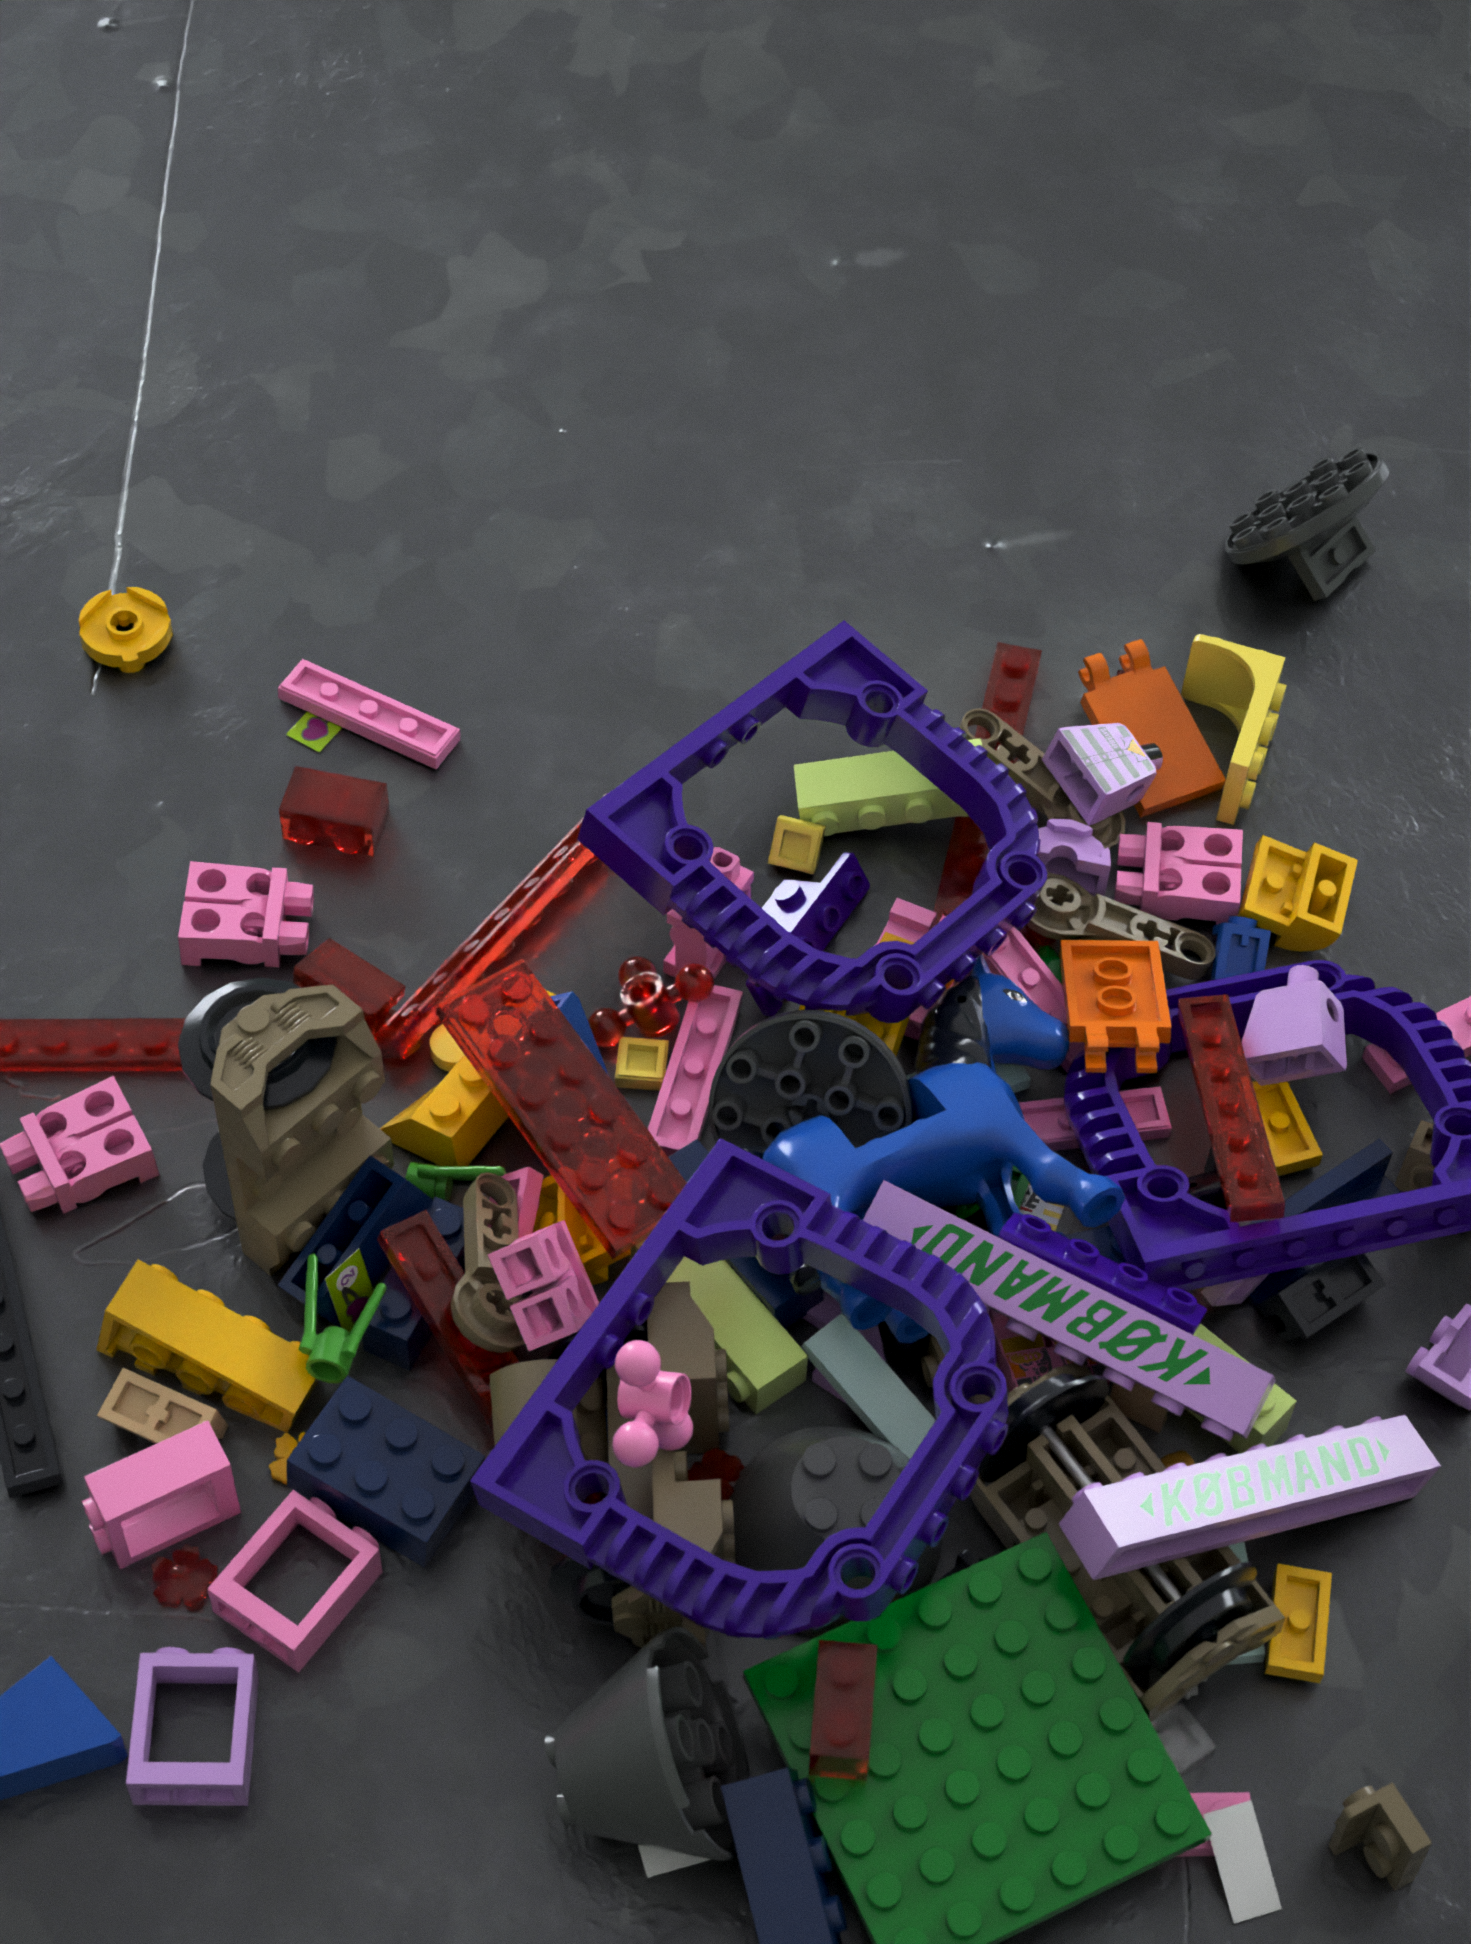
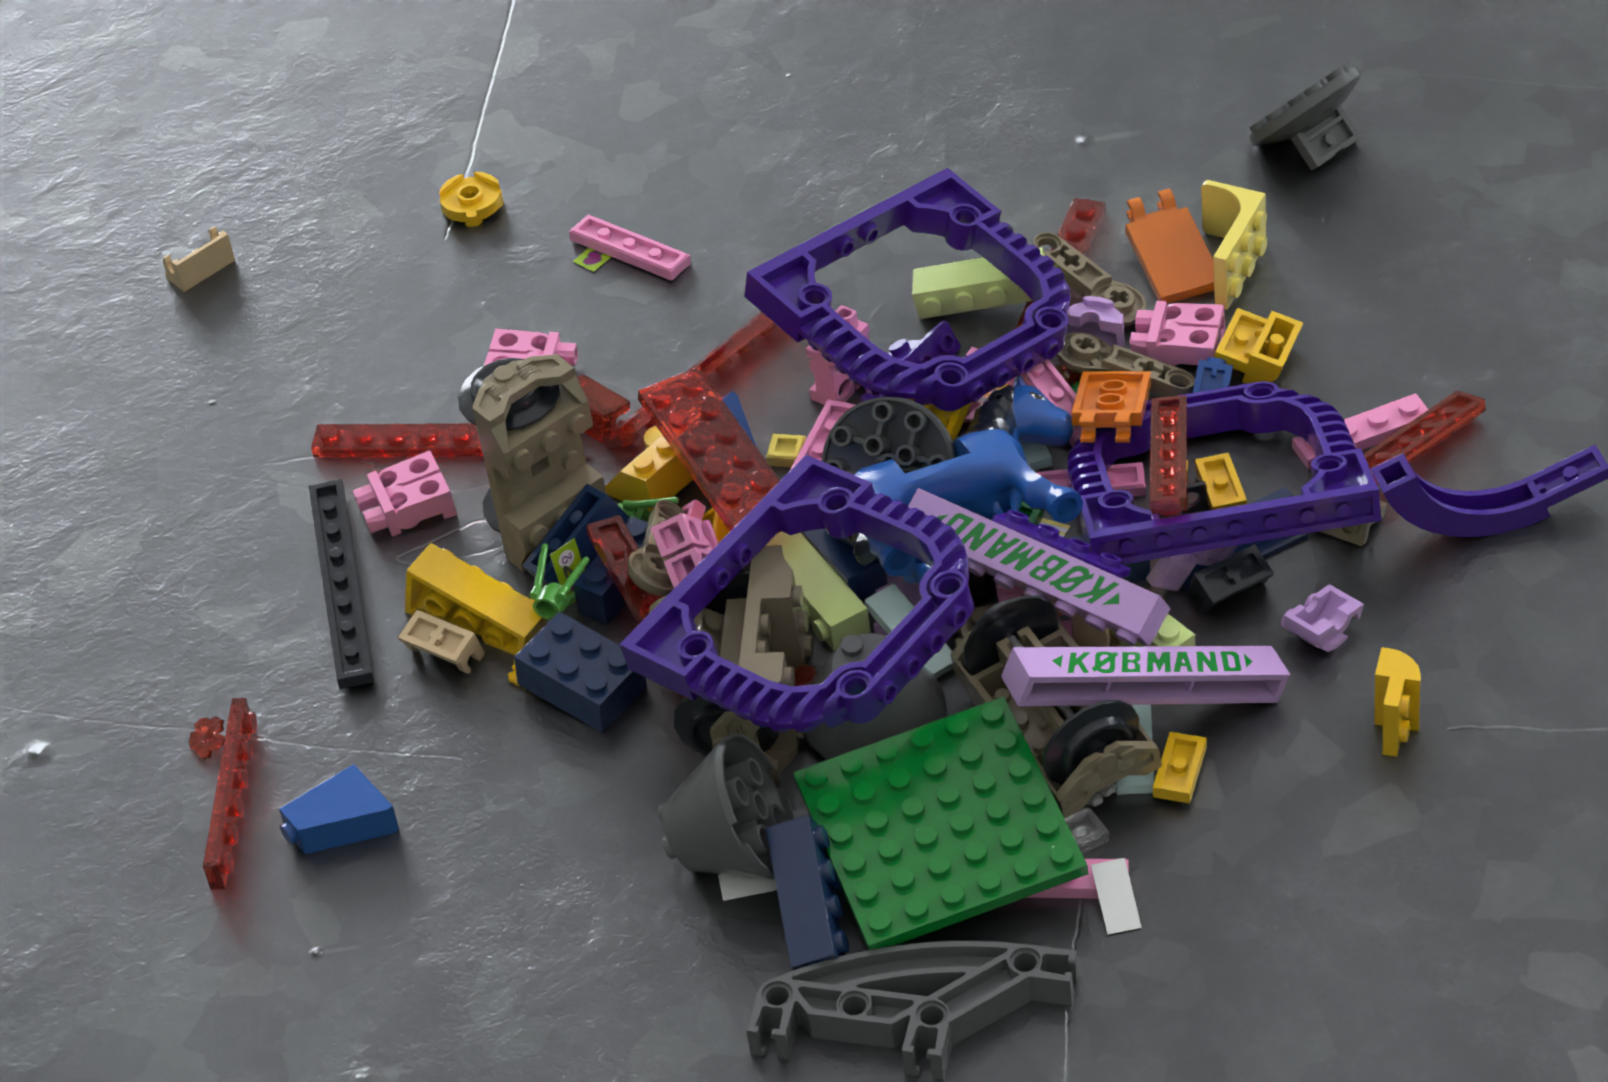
camera: 15 degrees right, 10 degrees down
bright pink window [81,1420,241,1569] -> none
lavender window [126,1647,259,1806] -> none
clear red plant [151,1544,218,1610] -> none
bright pink window [207,1490,383,1673] -> none
clear red brick [279,766,390,856] -> none
clear red piece [588,956,714,1047] -> none
bright pink piece [612,1340,693,1467] -> none
light yellow tile [768,815,826,875] -> none
clear red brick [808,1640,877,1780] -> none
lavender torso [1042,723,1163,826] -> none
lavender torso [1237,965,1347,1086] -> none
dark tan bracket [1328,1782,1432,1891] -> none

